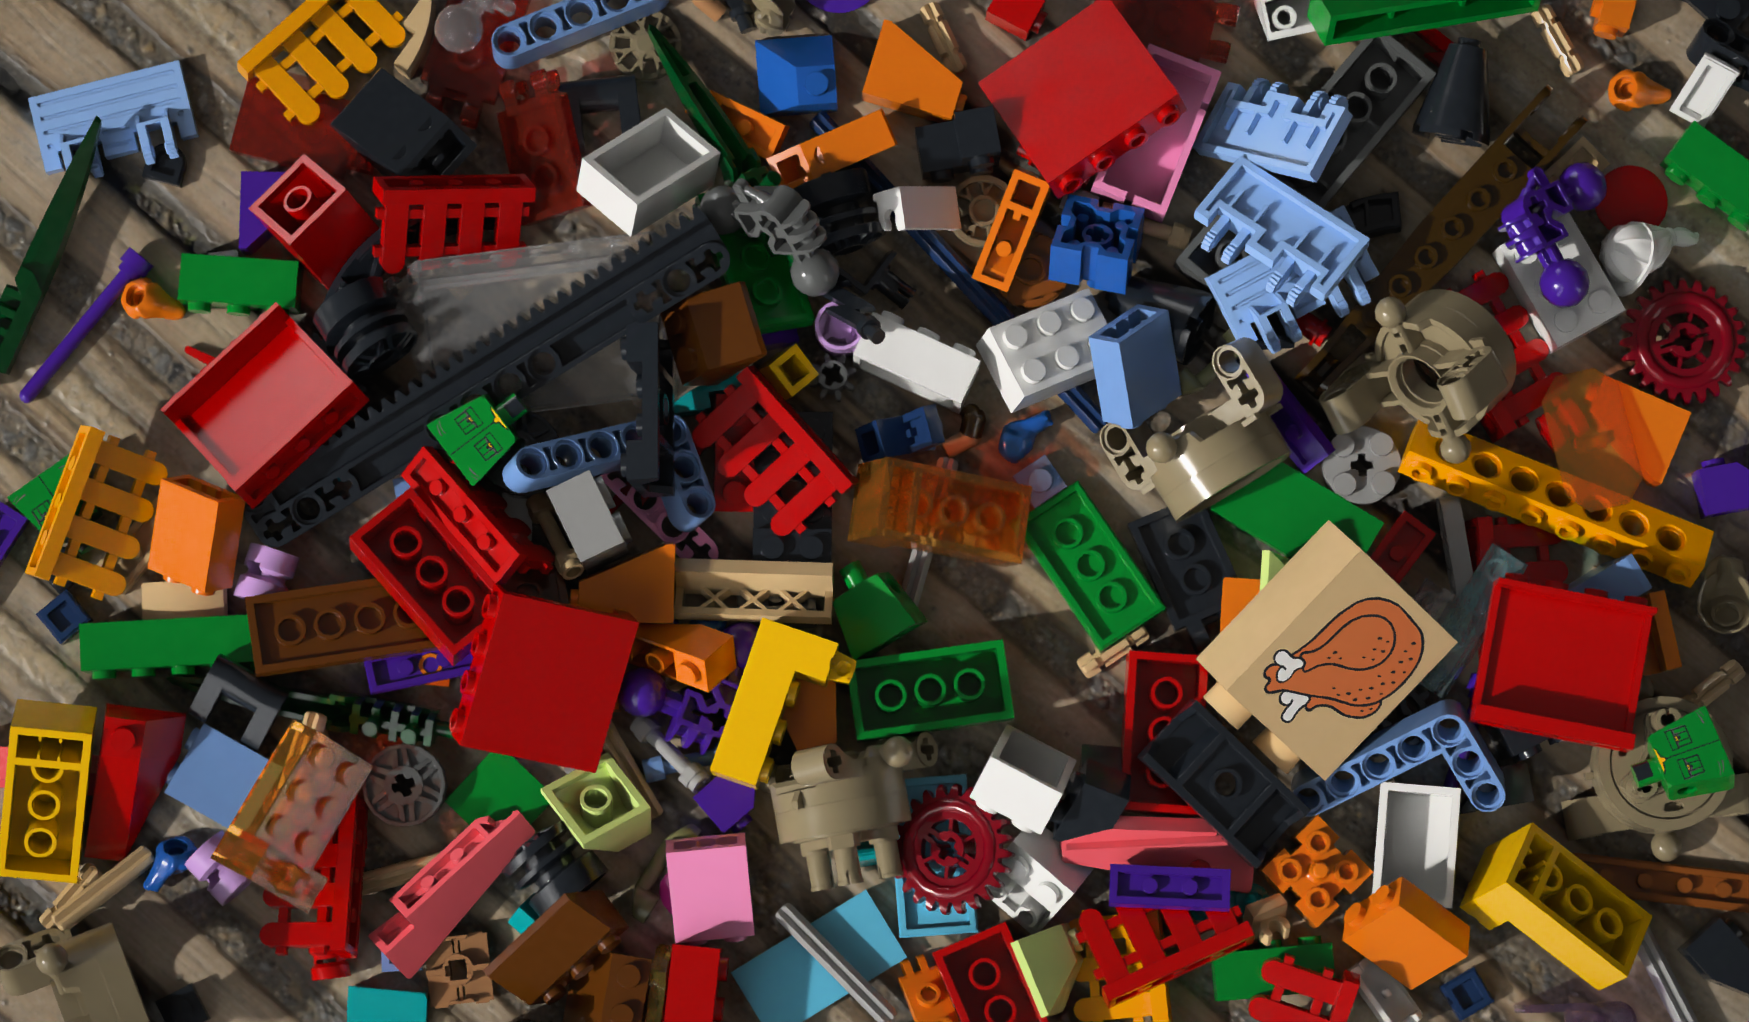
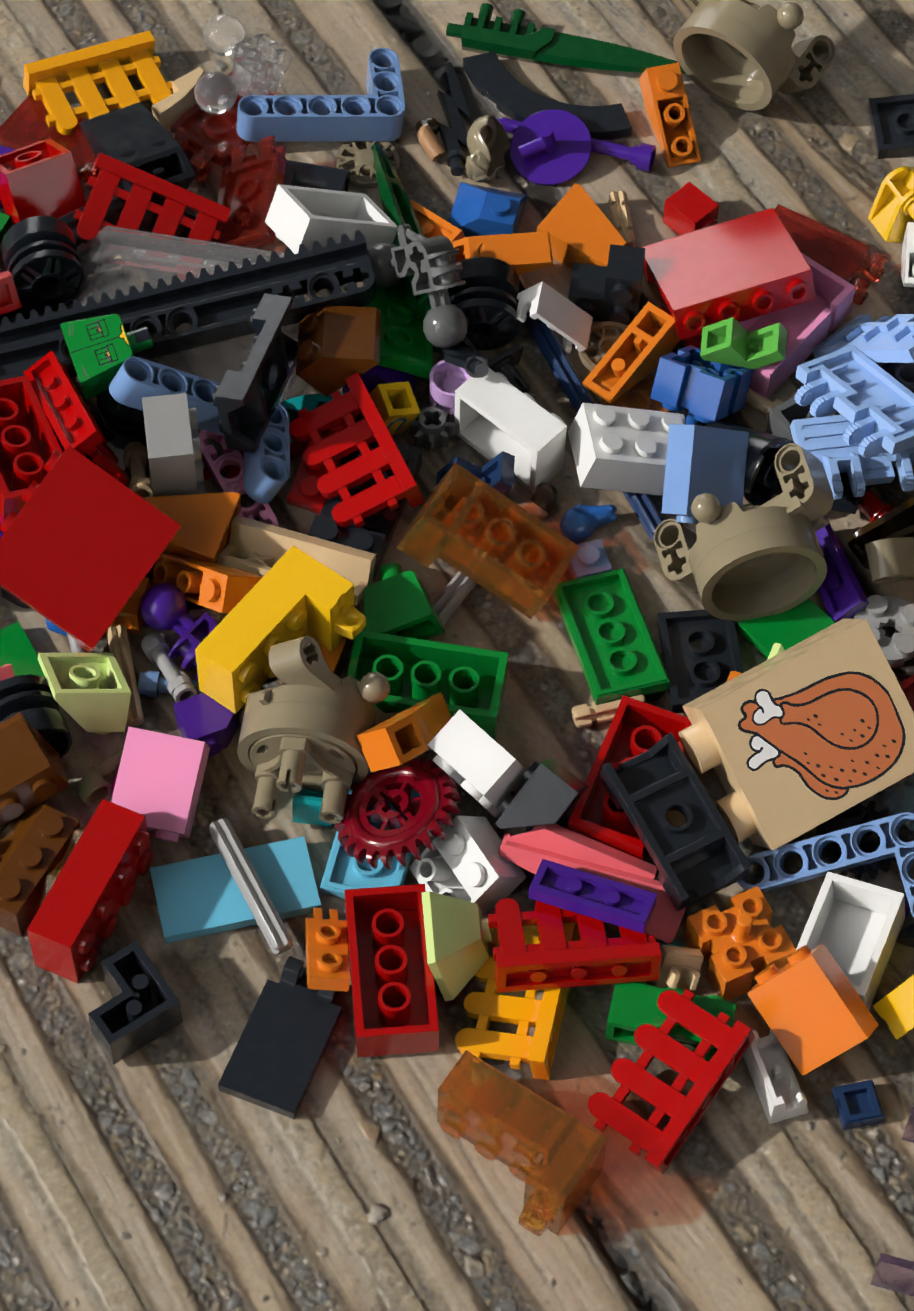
camera: 20 degrees right, 25 degrees down
none -> orange slope [356,692,452,772]
none -> bright green slope [700,317,787,369]

